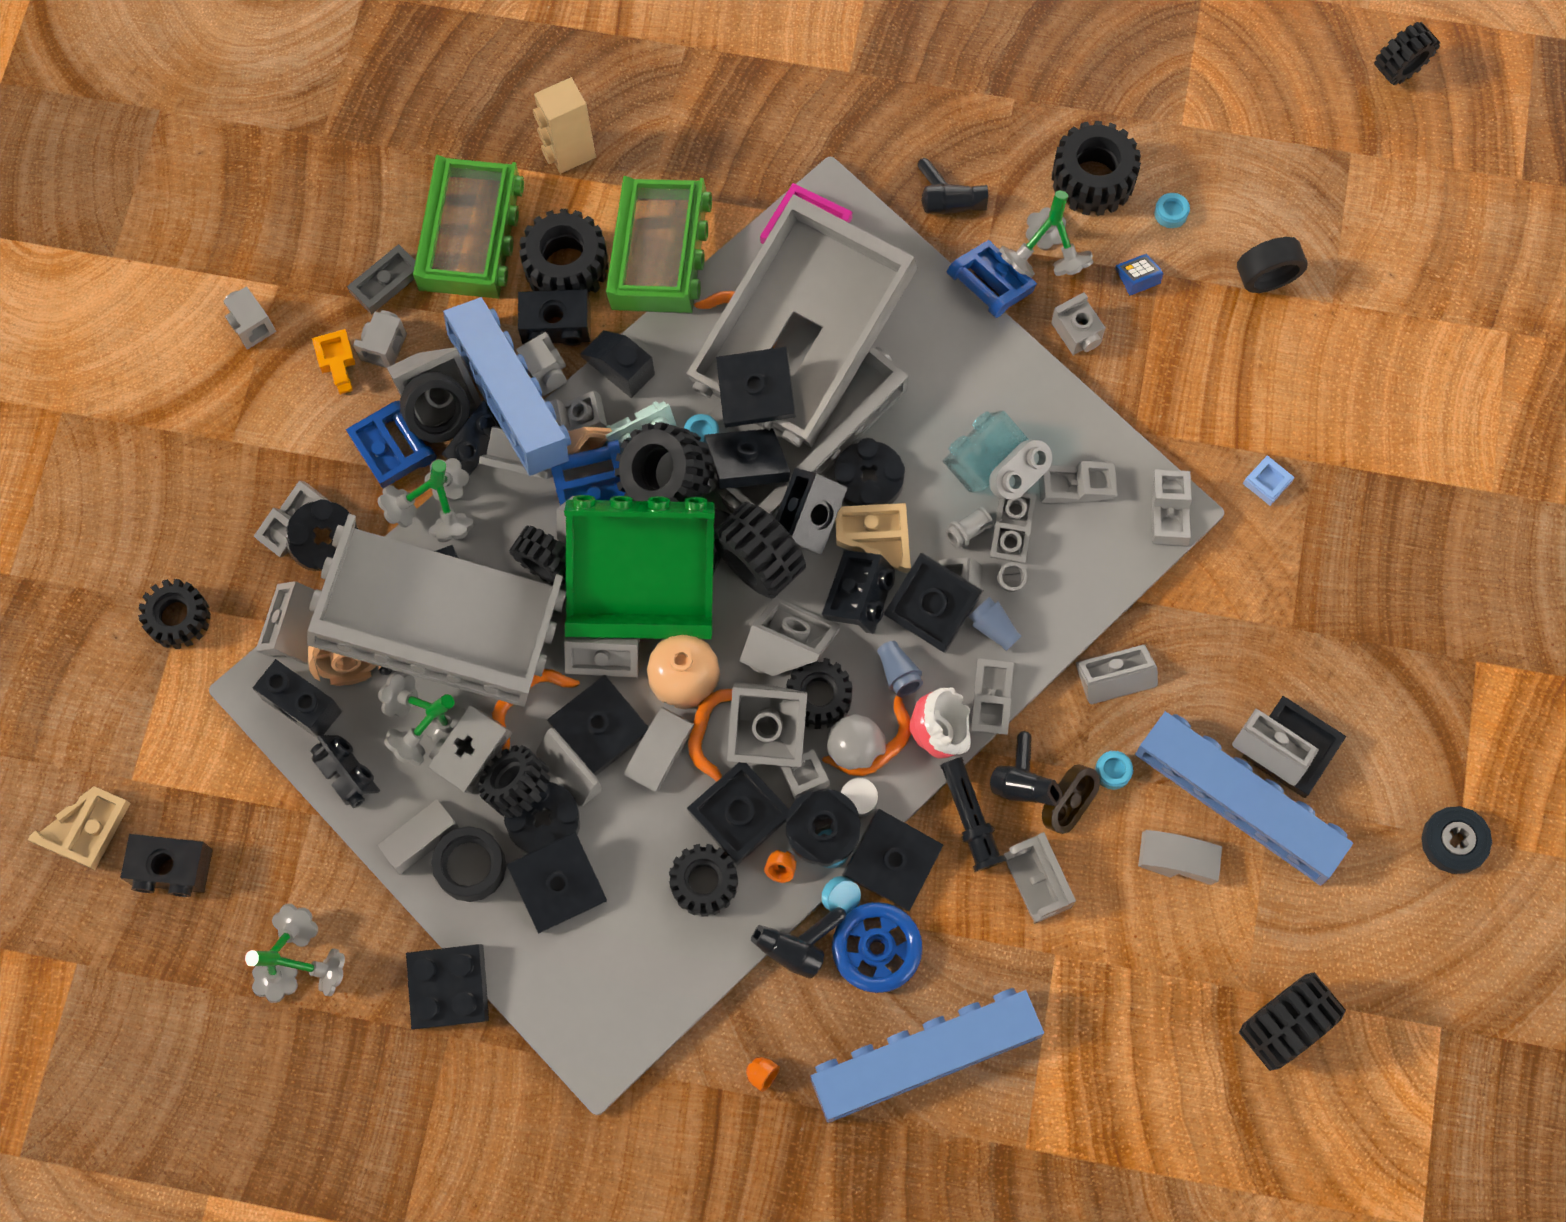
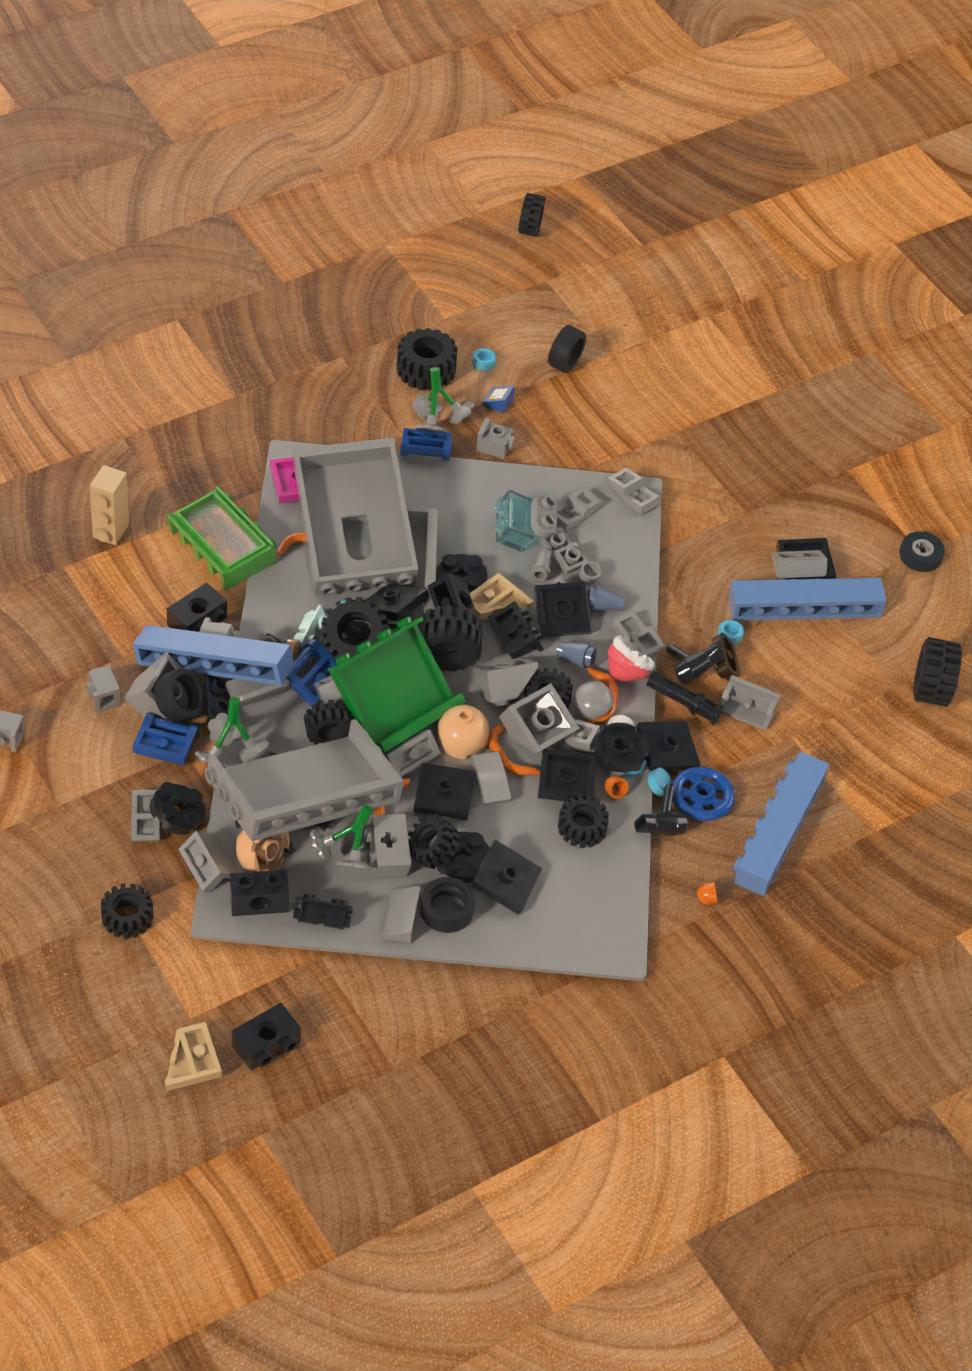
camera: 50 degrees left, 20 degrees down
light grey plant [246,904,345,1003] -> none
light orange plate [312,329,356,395] -> none
dark grey plate [347,244,415,315] -> none
black plate [406,944,489,1030] -> none
window [413,155,524,299] -> none
black tyre [519,209,609,295] -> none
light grey slope [536,727,602,807] -> none
black slope [580,330,655,398] -> none
black plate [716,346,796,428] -> none
black piece [917,158,989,215] -> none
light grey slope [1076,644,1158,704] -> none
light grey slope [1138,830,1222,885] -> none
light blue tile [1243,455,1295,506] -> none

